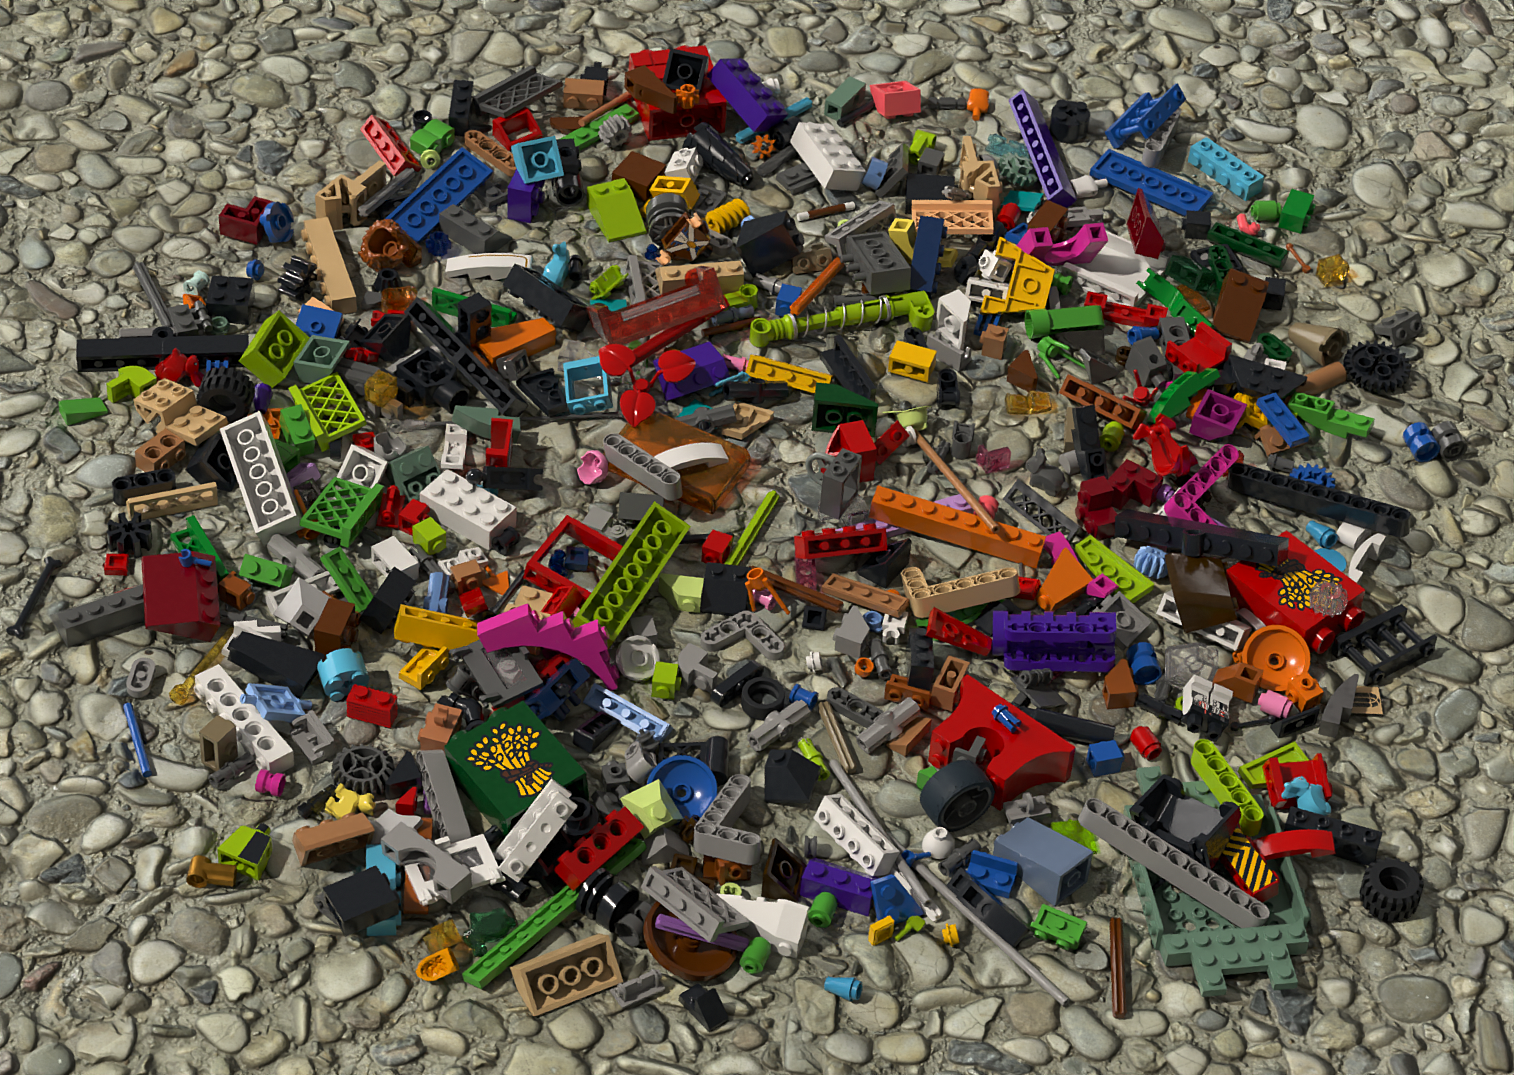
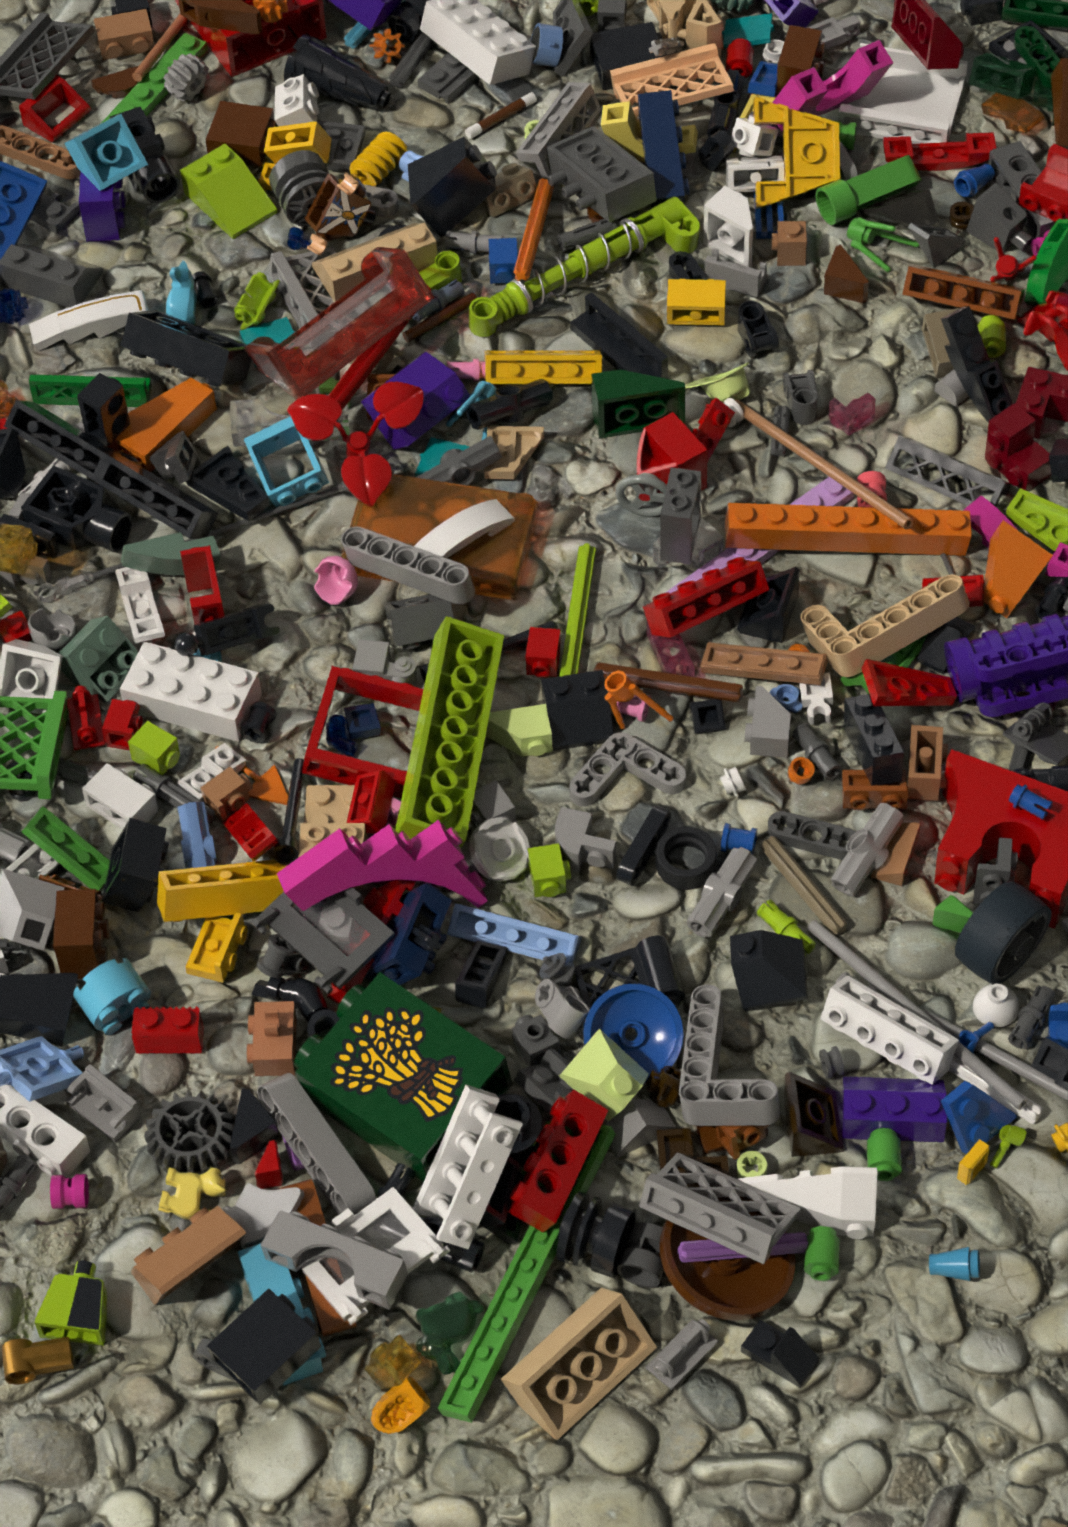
camera: 10 degrees left, 10 degrees up
black axle [297,784,337,818] -> none
clear yellow slope [1004,390,1052,415] -> none
dark grey animal [1026,448,1069,497] -> none
green piece [1136,268,1215,336] -> none

